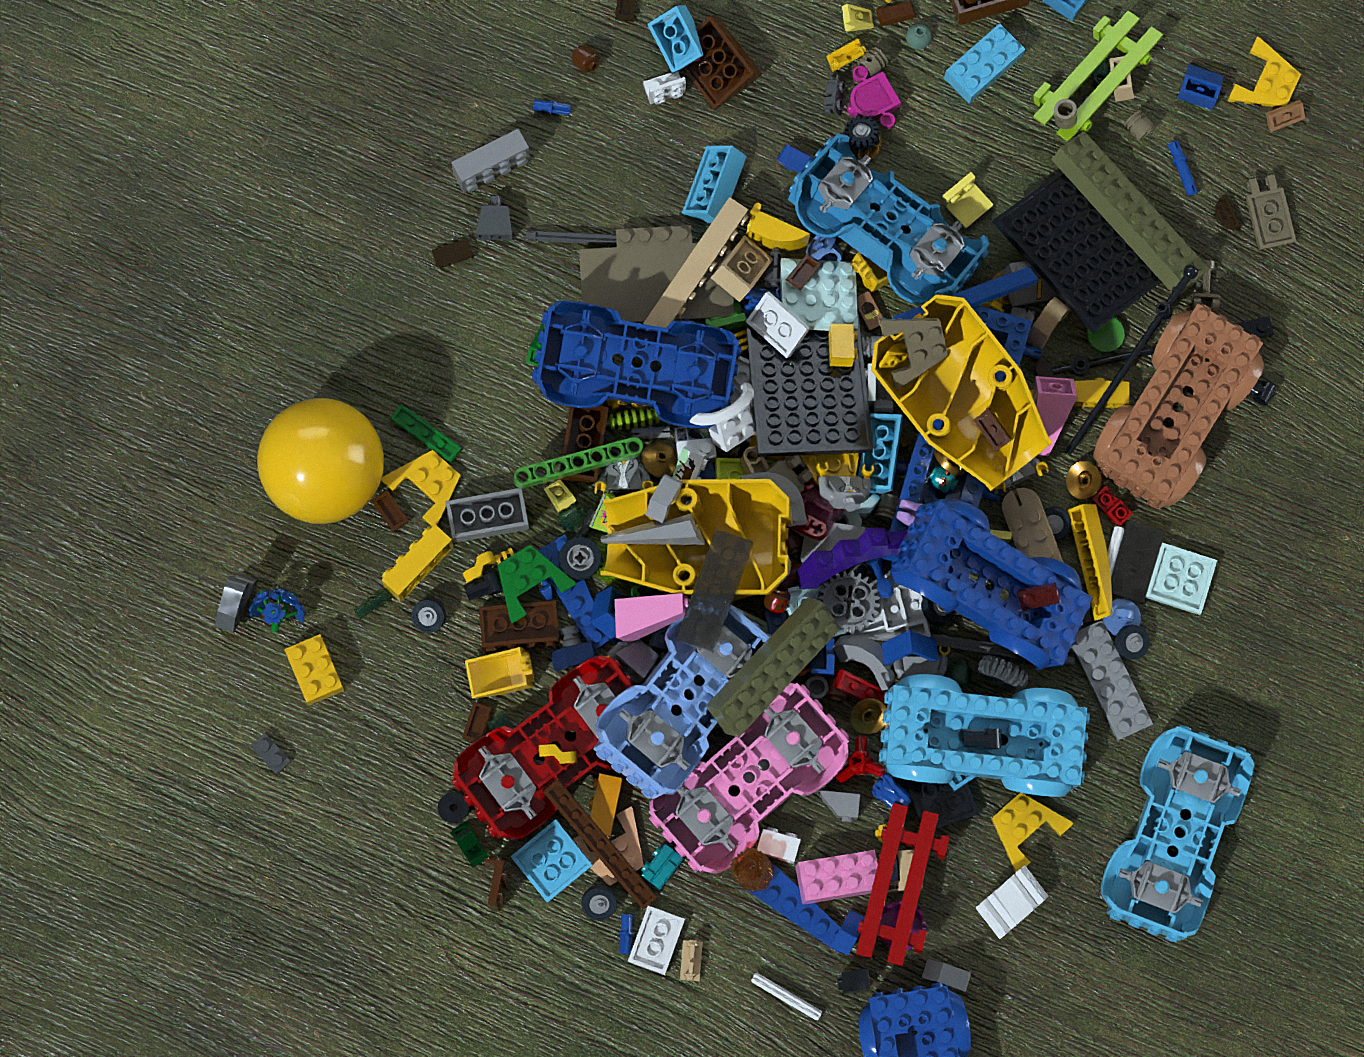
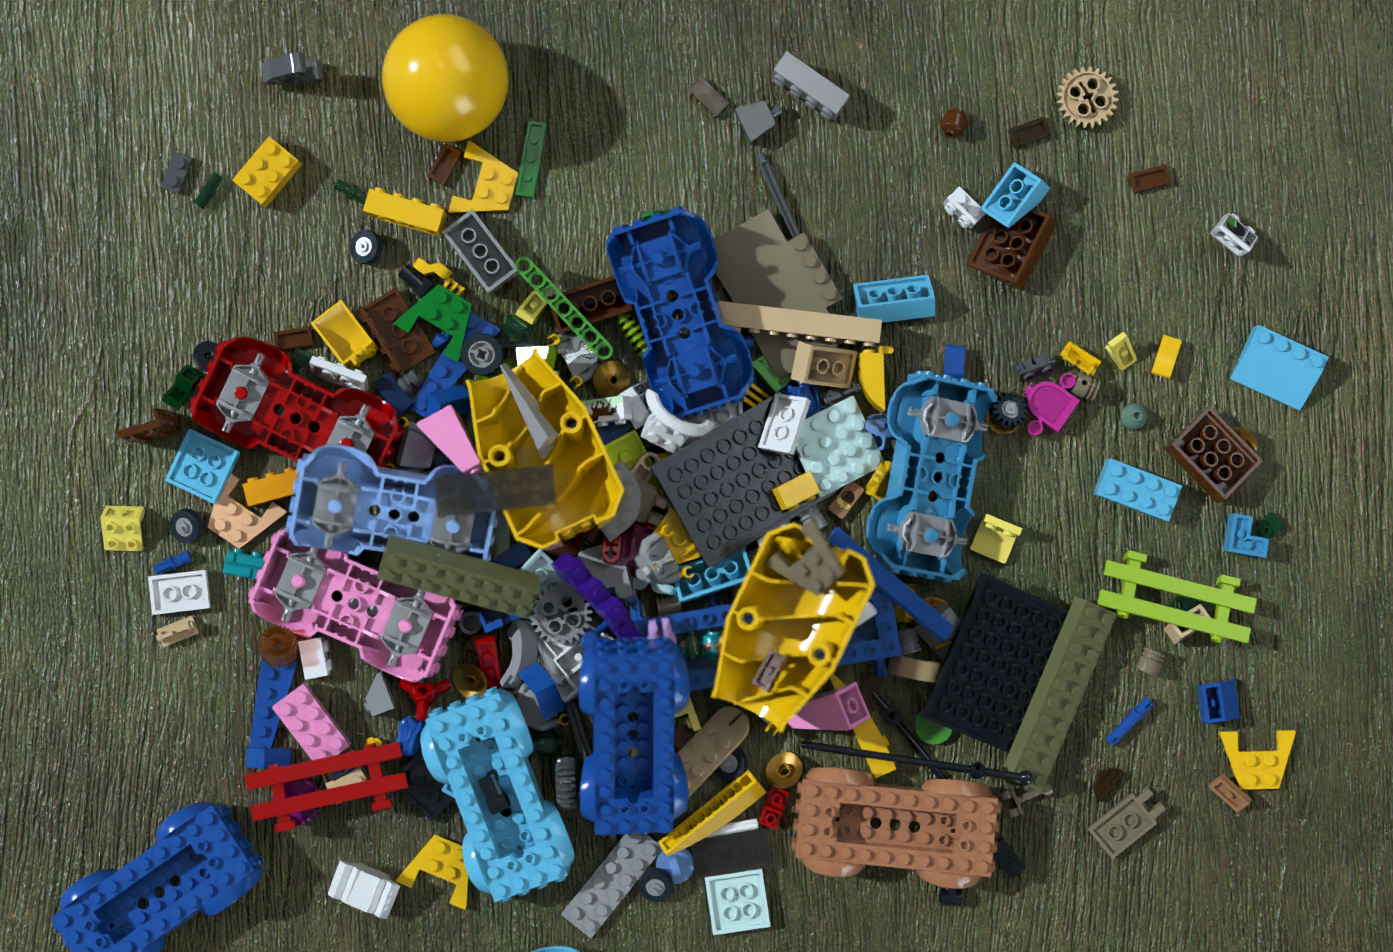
camera: 65 degrees right, 10 degrees up
blue plant [249,589,305,633] -> none
blue axle [533,99,571,115] -> none
yellow piece [539,744,577,764] -> none
reddish brown tile [542,778,657,910] -> none
light grey pin [631,425,670,441] -> none
light grey slope [646,474,682,523] -> none
white axle [751,973,822,1021] -> none
reddish brown head [763,585,791,615] -> none
reddish brown tile [785,254,822,291] -> none
black slope [837,969,870,994] -> none
reddish brown tile [876,0,916,27] -> none
light grey slope [922,959,971,992] -> none
clear red plate [1017,582,1061,611] -> none
dark tan piece [1054,99,1077,129] -> none
none -> light yellow bracket [100,506,145,551]
none -> clear green axle [193,172,223,209]
none -> white plate [309,356,369,391]
none -> clear green head [679,631,703,660]

